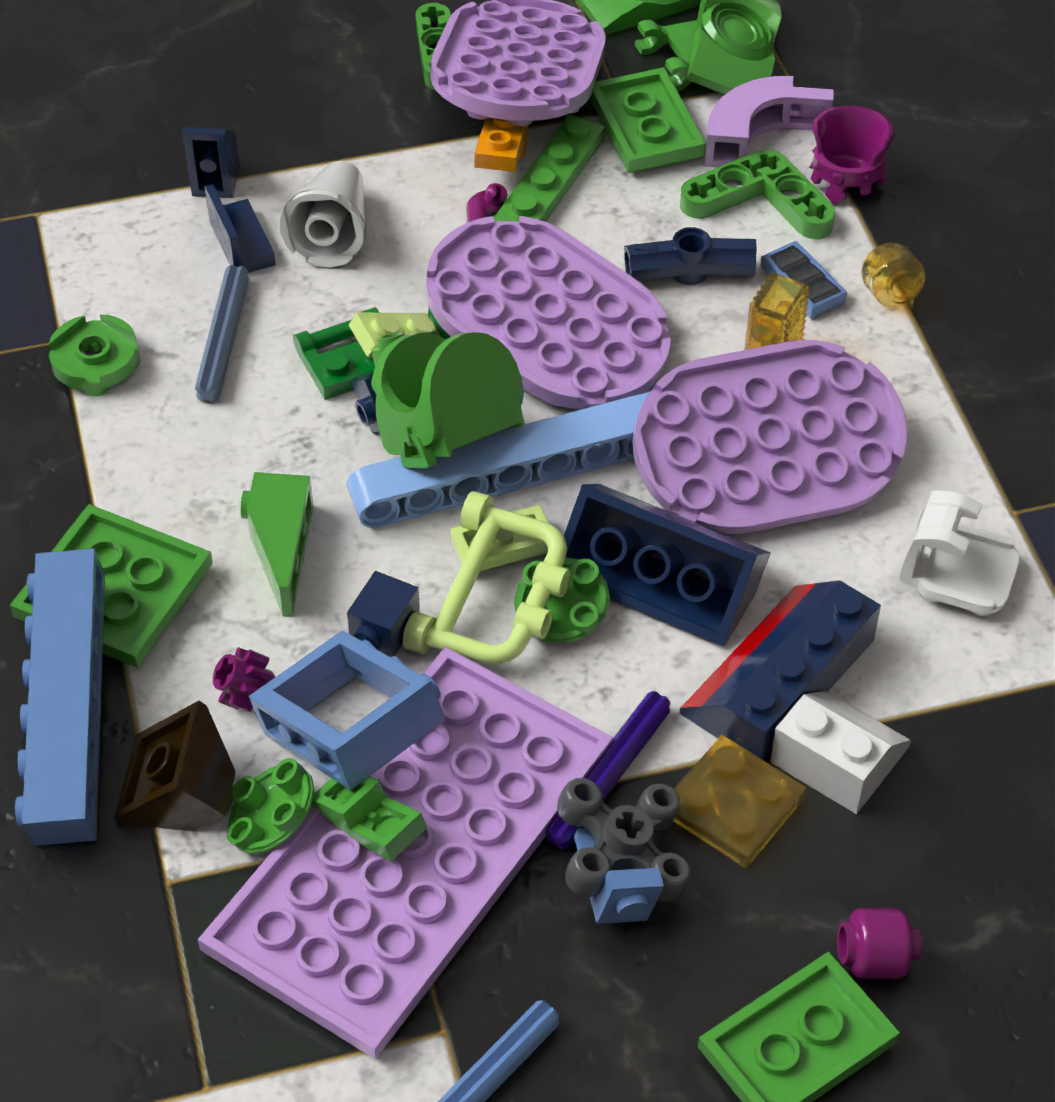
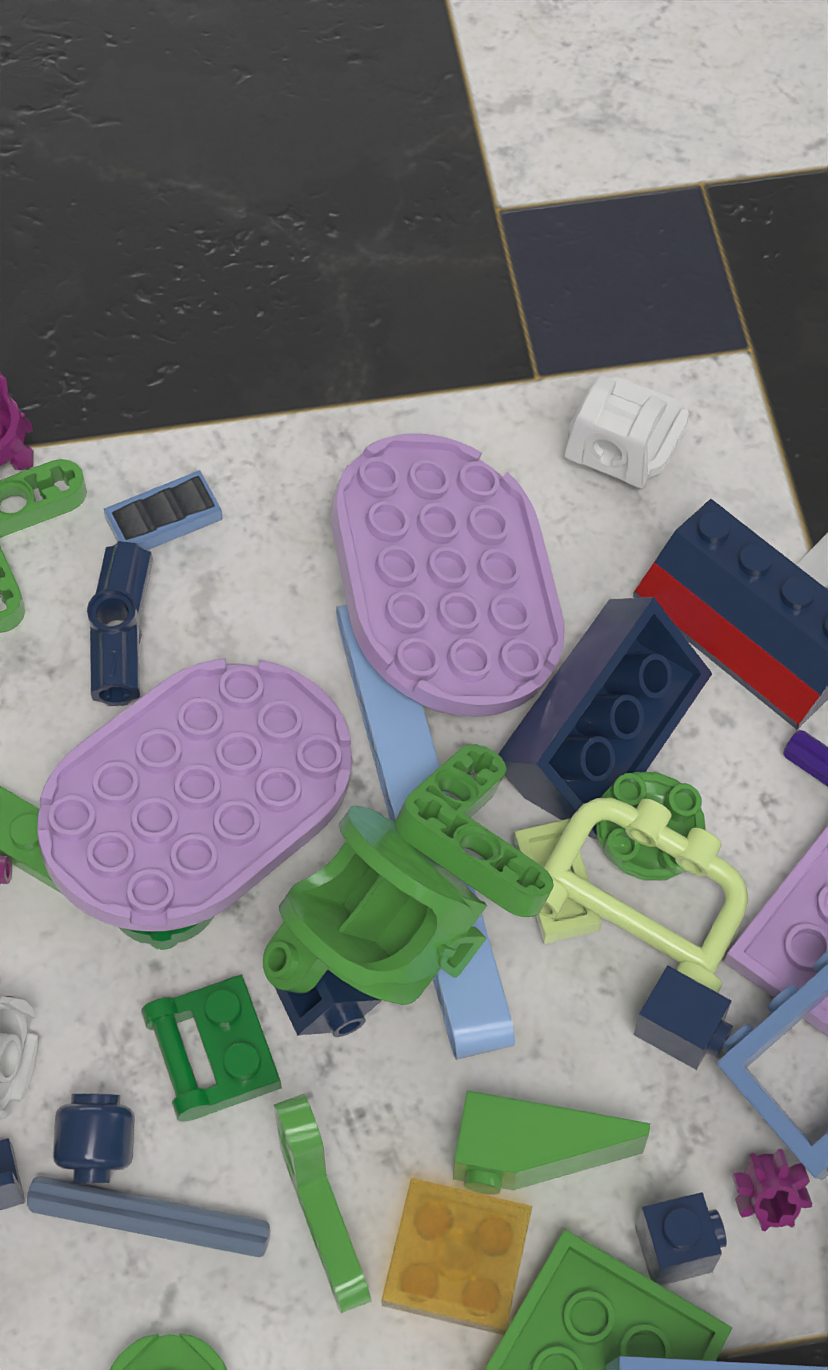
camera: 85 degrees left, 10 degrees up
yellowish green plate [349,312,440,357] -> none
clear yellow brick [744,273,811,350] -> none
clear yellow head [861,243,925,307] -> none
none -> dark blue head [53,1094,135,1183]
none -> bright green beam [274,1094,371,1313]
none -> clear yellow plate [381,1178,533,1335]
none -> bright green beam [395,744,554,917]
none -> dark blue brick [635,1192,727,1285]

